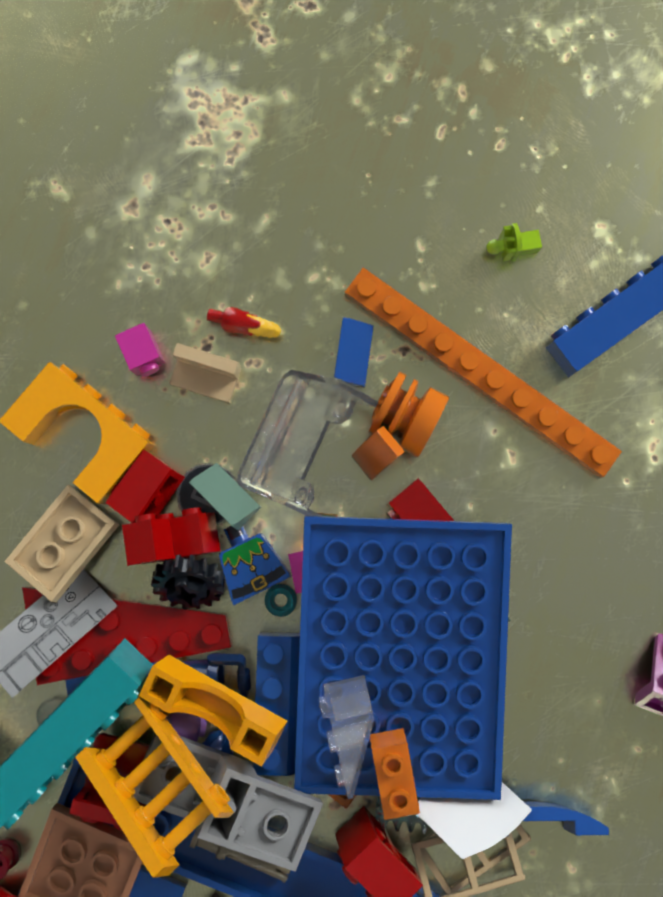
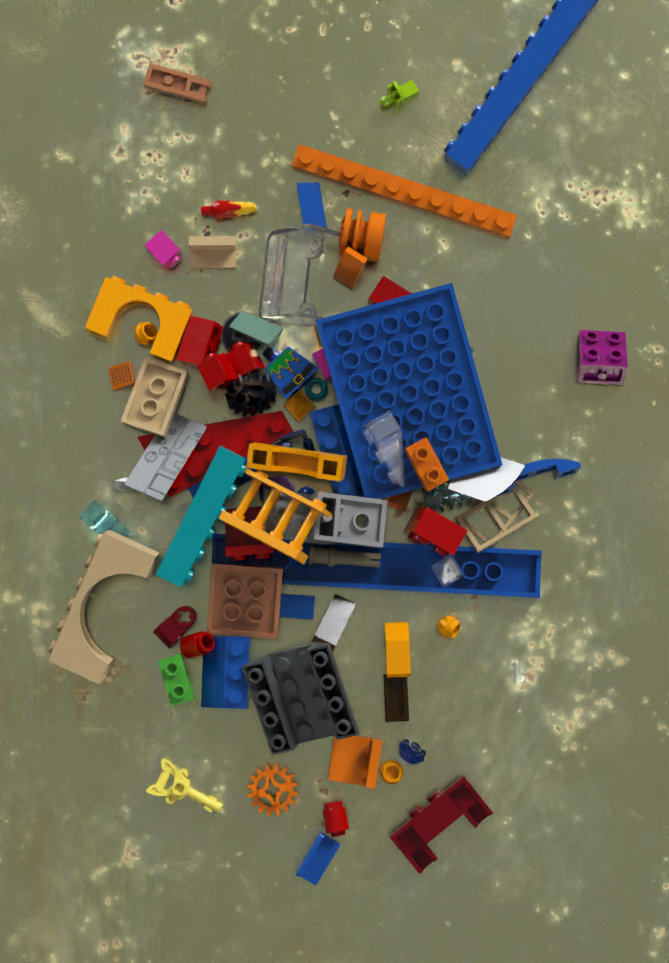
camera: 20 degrees left, 0 degrees up
none -> orange slope [108,361,135,391]
none -> light orange plate [133,322,157,345]
none -> nougat plate [143,63,211,104]
none -> light orange tile [283,390,316,423]

